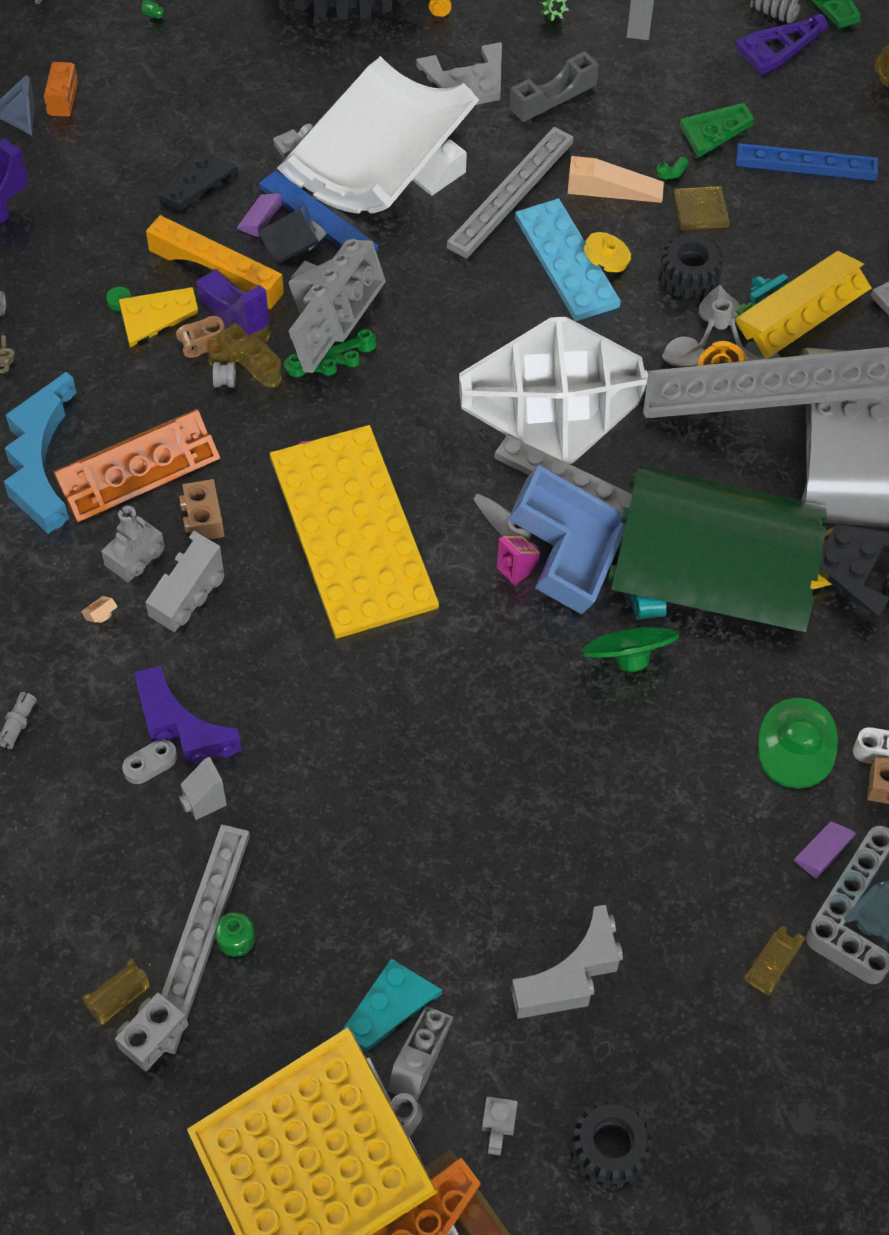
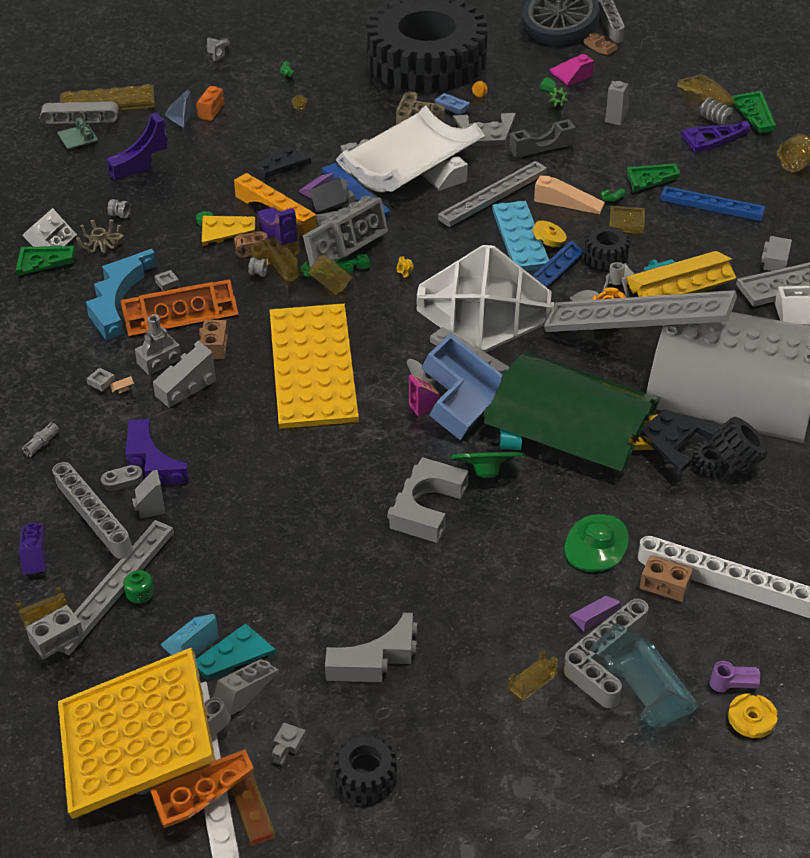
camera: 15 degrees right, 15 degrees down
none -> dark purple slope [19,523,47,575]
none -> light grey beam [52,462,133,559]
none -> light grey plate [86,368,115,391]
none -> light grey plate [154,270,179,291]
none -> medium azure slope [161,614,219,657]
none -> clear yellow plate [291,95,307,109]
none -> clear yellow hinge [307,255,352,295]
none -> light grey arch [387,457,469,543]
none -> dark tan beam [396,92,445,125]
none -> yellow plate [396,256,413,278]
none -> medium blue plate [435,93,470,115]
none -> blue tile [532,240,584,288]

